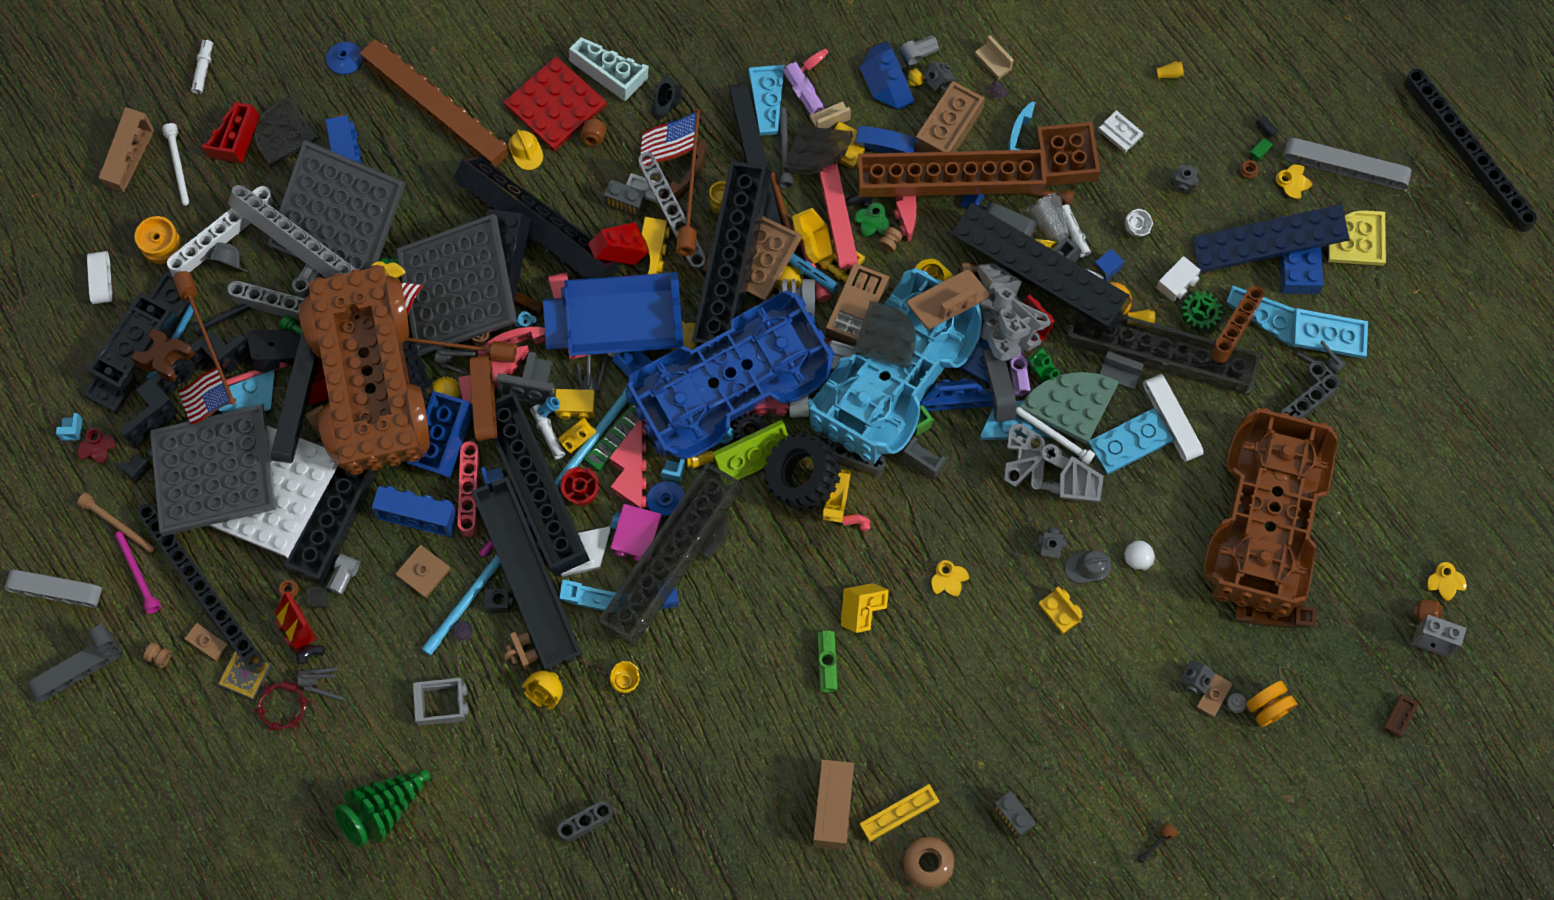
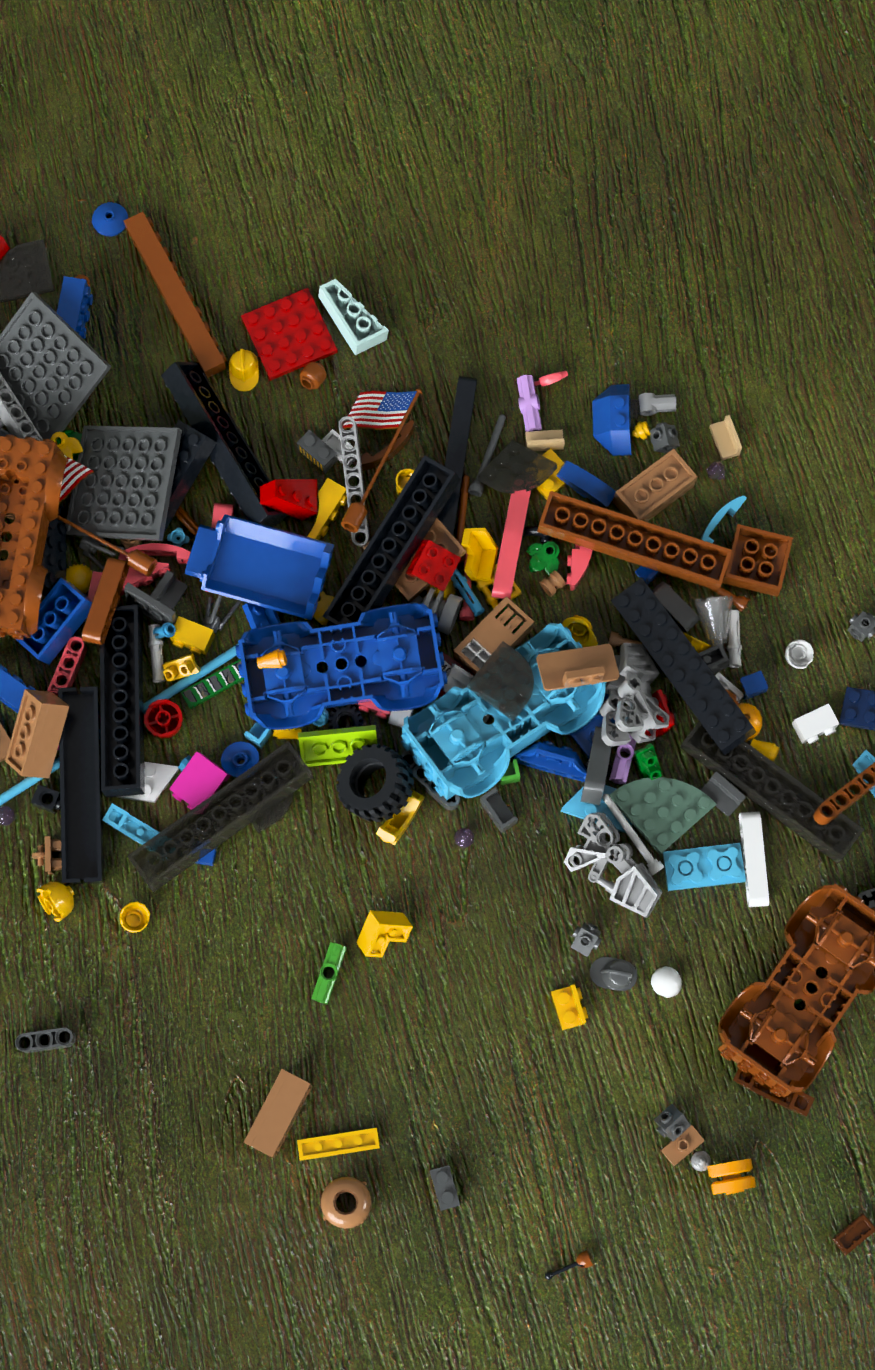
camera: 20 degrees right, 5 degrees up
blue panel [481,467,504,491] -> none
coral slope [609,421,646,509] -> none
black piece [651,77,682,120] -> none
medium azure wing [748,65,784,136] -> none
coral arm [842,514,871,531] -> none
yellow plate [931,560,969,597] -> none
white plate [1098,110,1144,153] -> none
green gear [1181,291,1223,332] -> none
none -> medium nougat piece [5,689,69,778]
none -> light orange cone [257,649,287,669]
none -> red bracket [406,540,461,591]
none -> clear purple plate [454,828,474,848]

